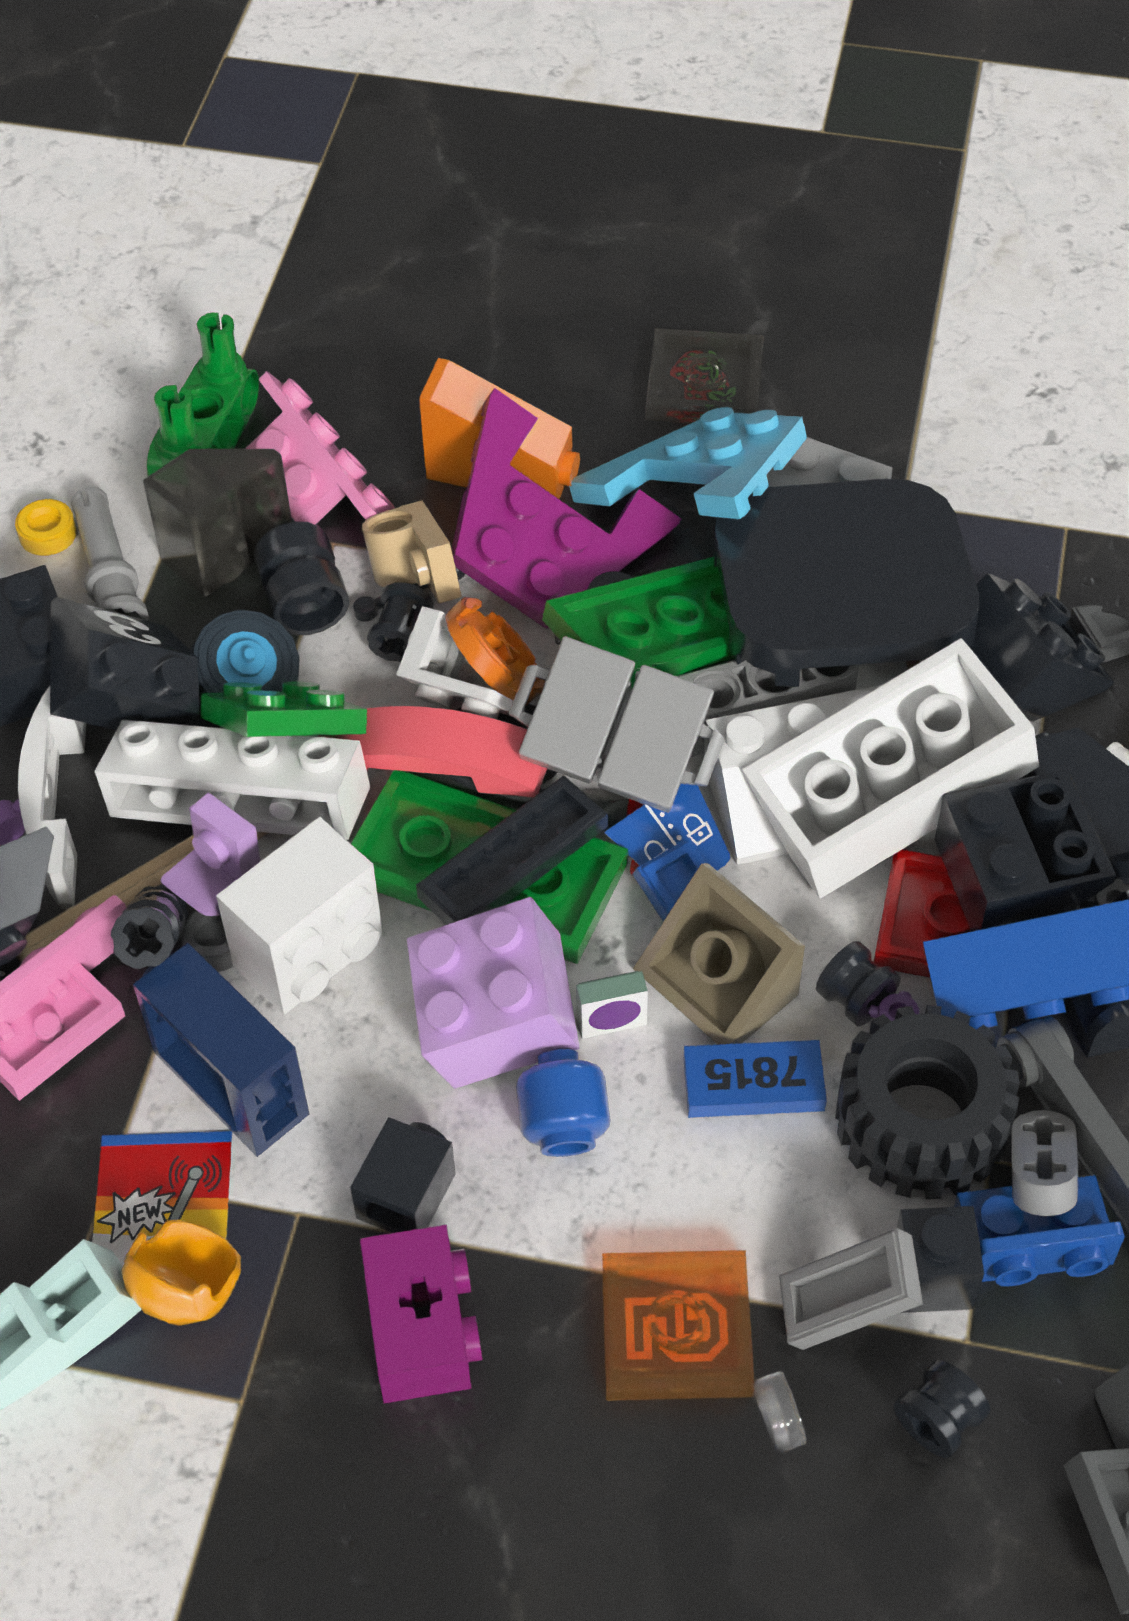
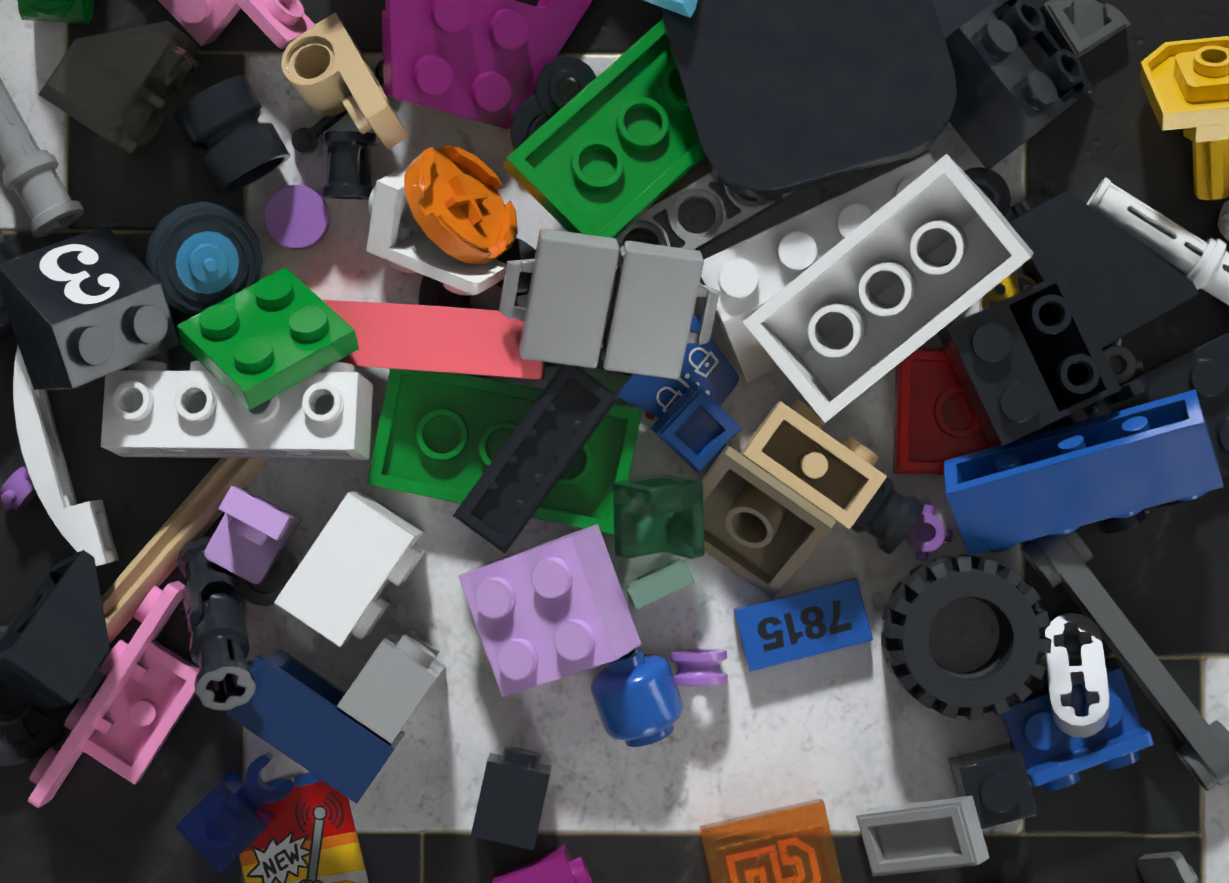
camera: 15 degrees left, 35 degrees up
none -> clear blue brick [175,751,297,873]
none -> medium lavender tile [264,185,330,250]
none -> light grey brick [337,630,445,744]
none -> clear green panel [613,474,705,559]
none -> medium lavender bush [670,649,728,686]
none -> tan brick [740,399,887,530]

